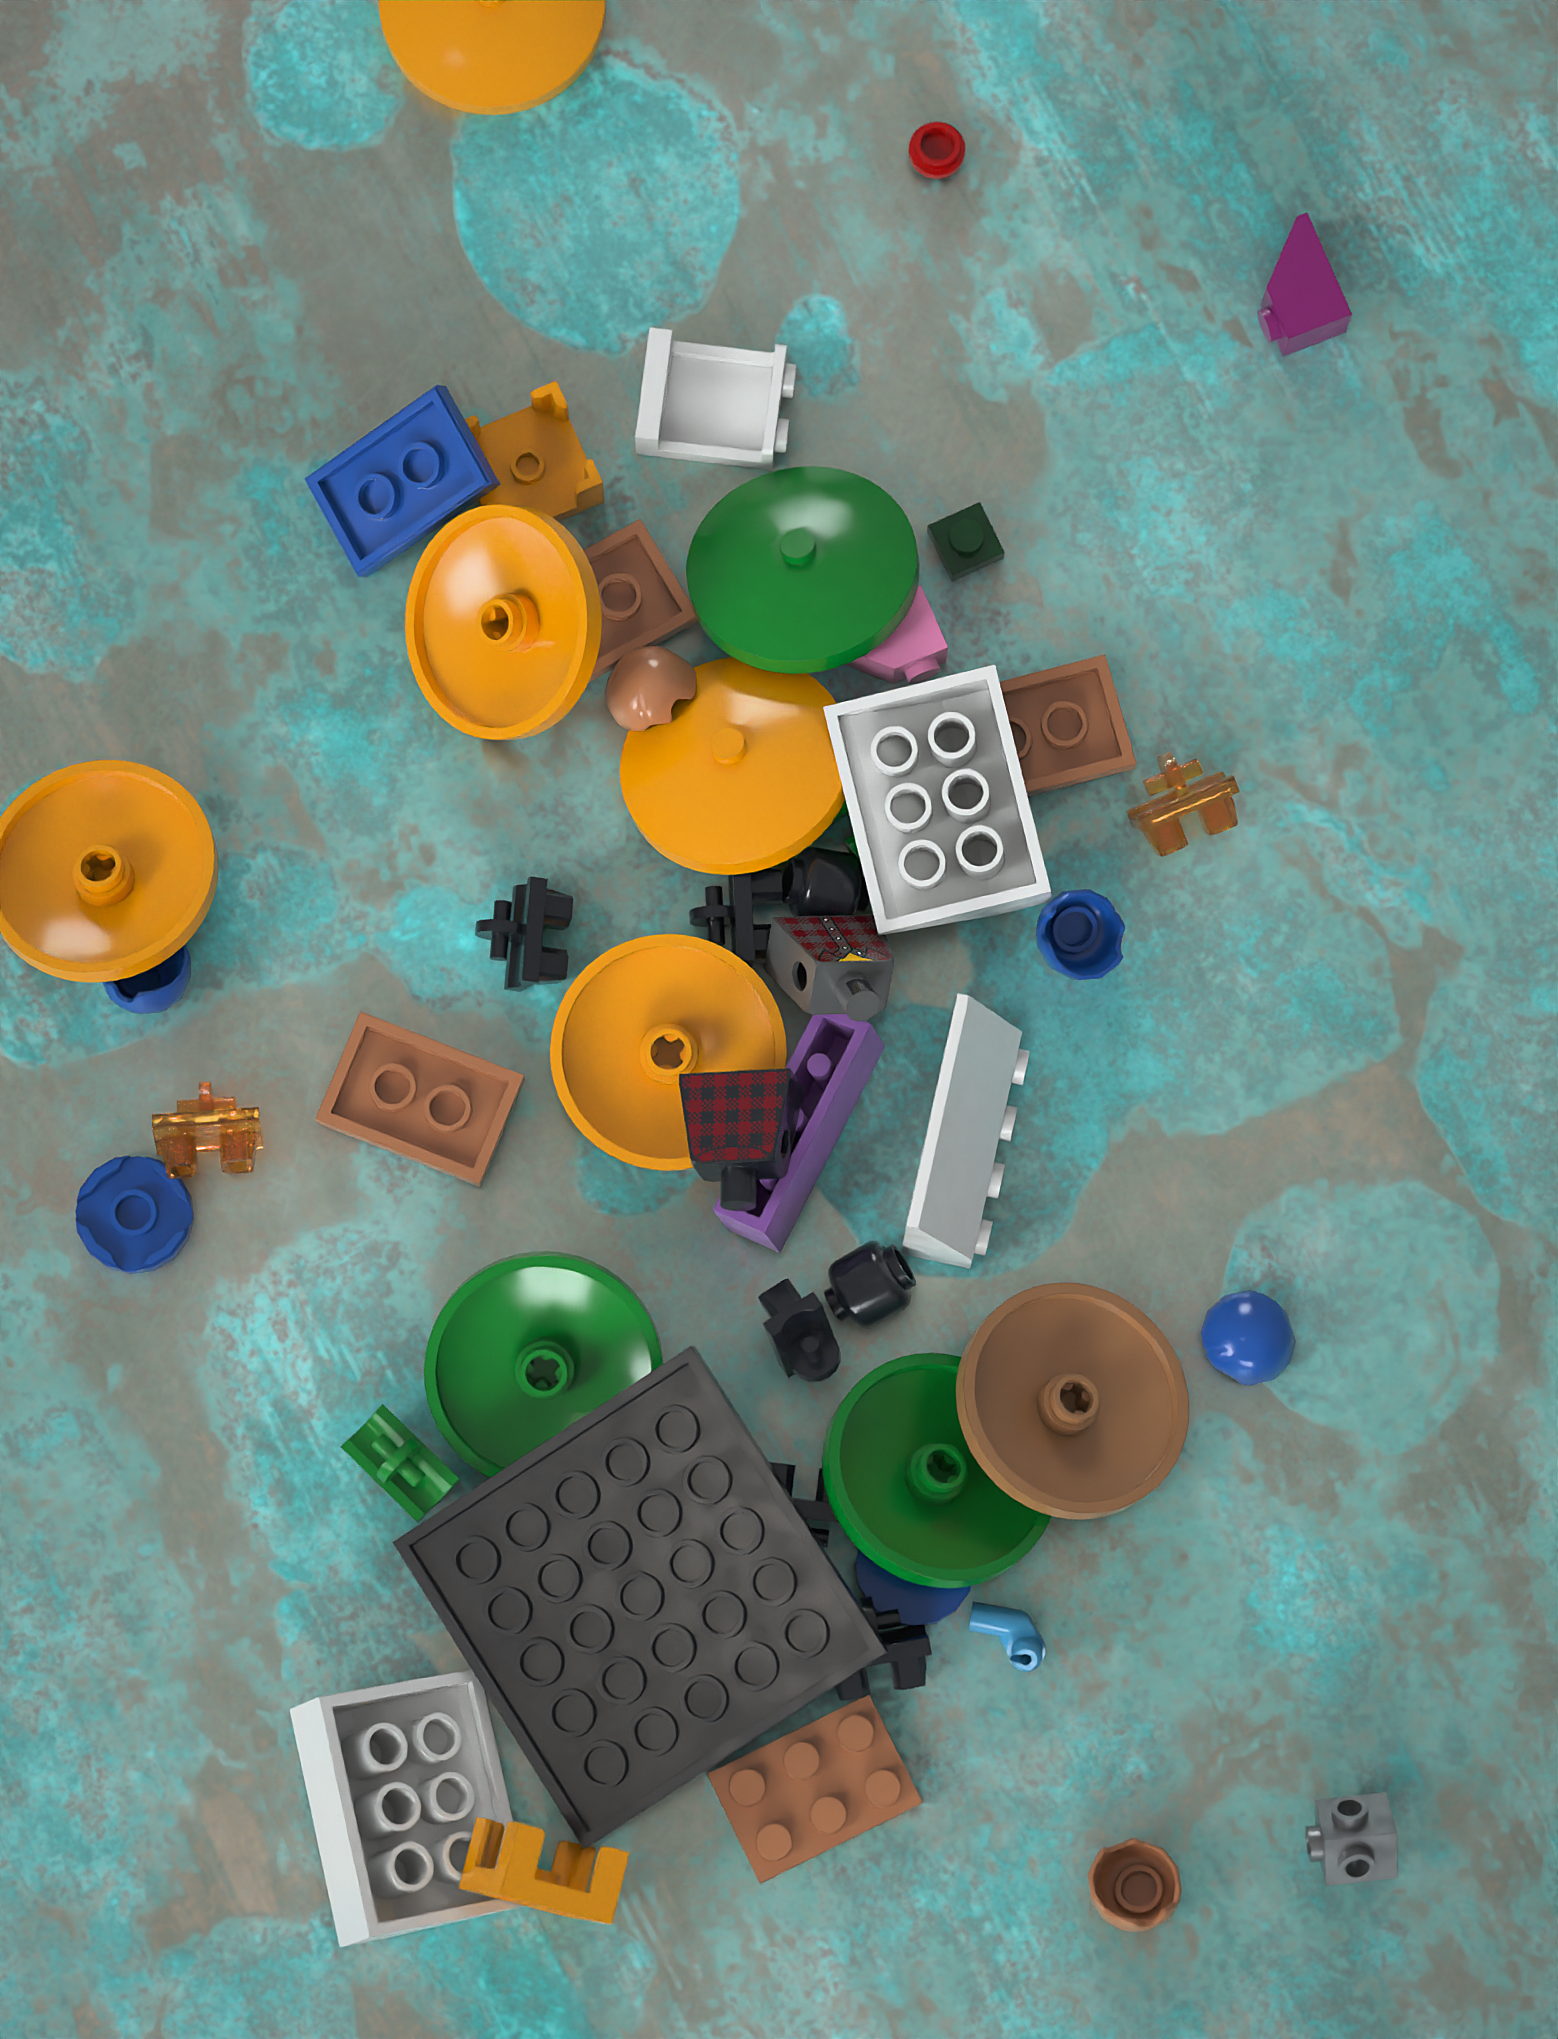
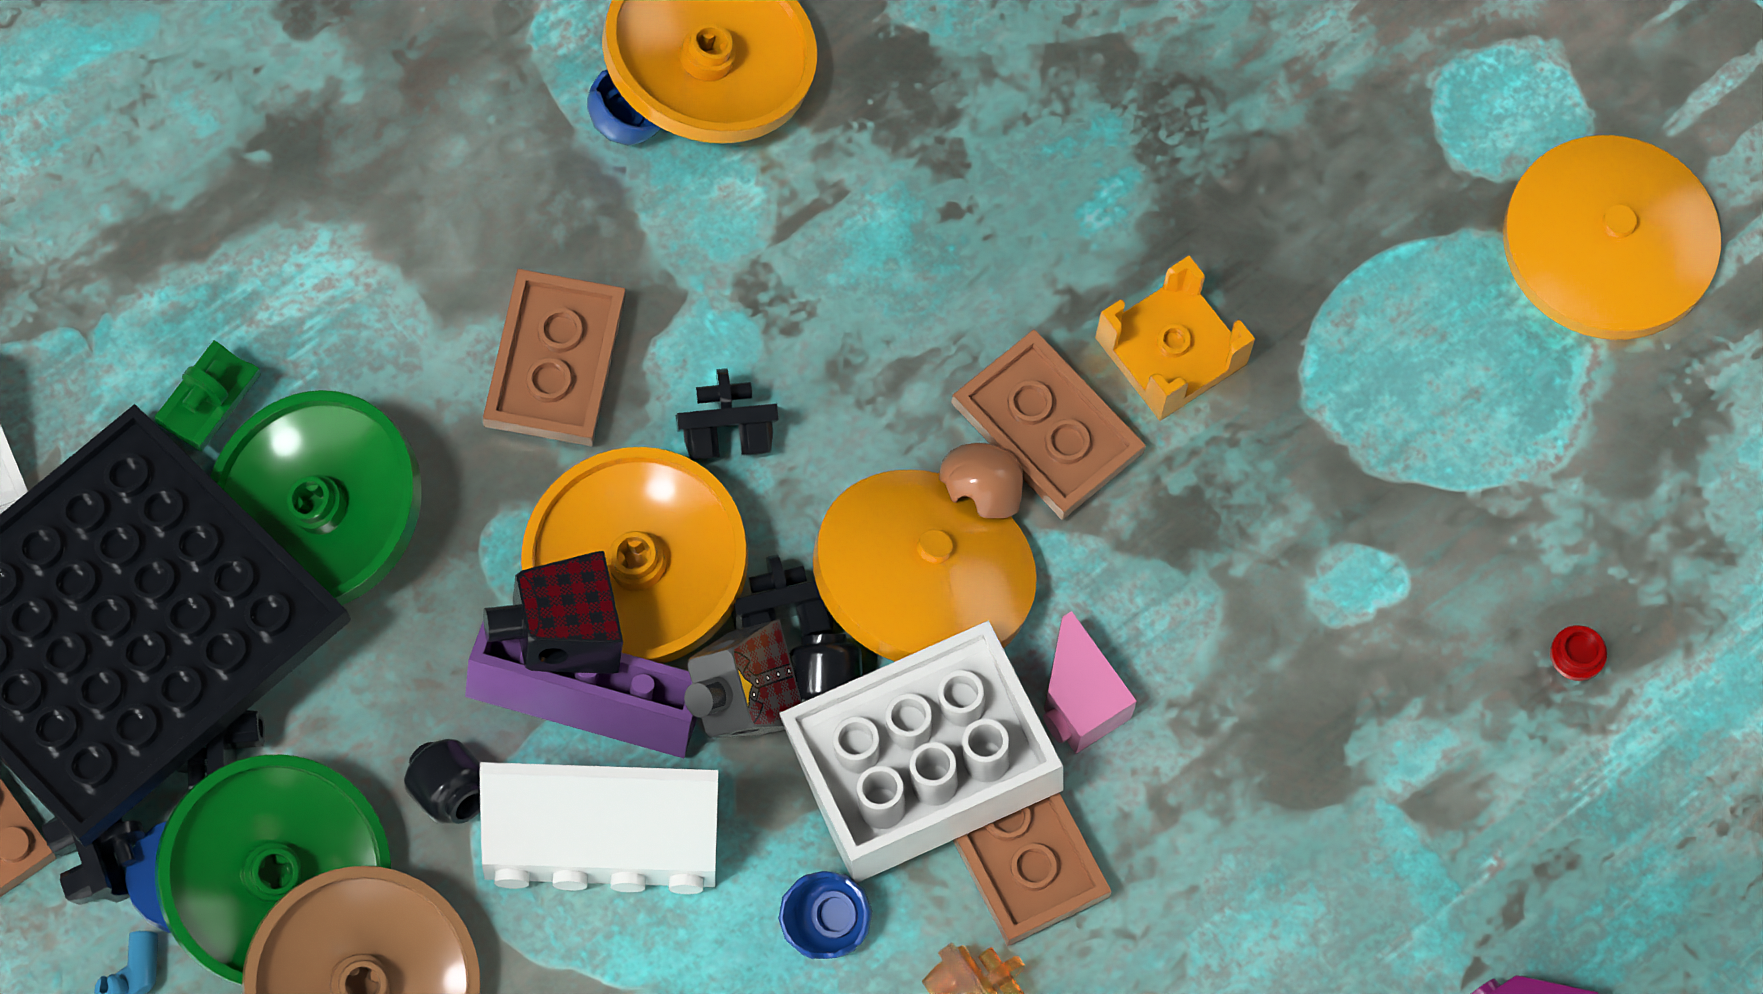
camera: 75 degrees right, 10 degrees down
blue tile [75,1156,194,1274] -> none
clear orange hips [152,1081,264,1179] -> none
blue tile [305,385,501,577] -> none
light orange dish [405,505,602,740] -> none
white panel [635,327,797,471] -> none
green dish [686,466,920,674] -> none
black hips [758,1279,841,1382] -> none
dark green plate [927,502,1005,582] -> none

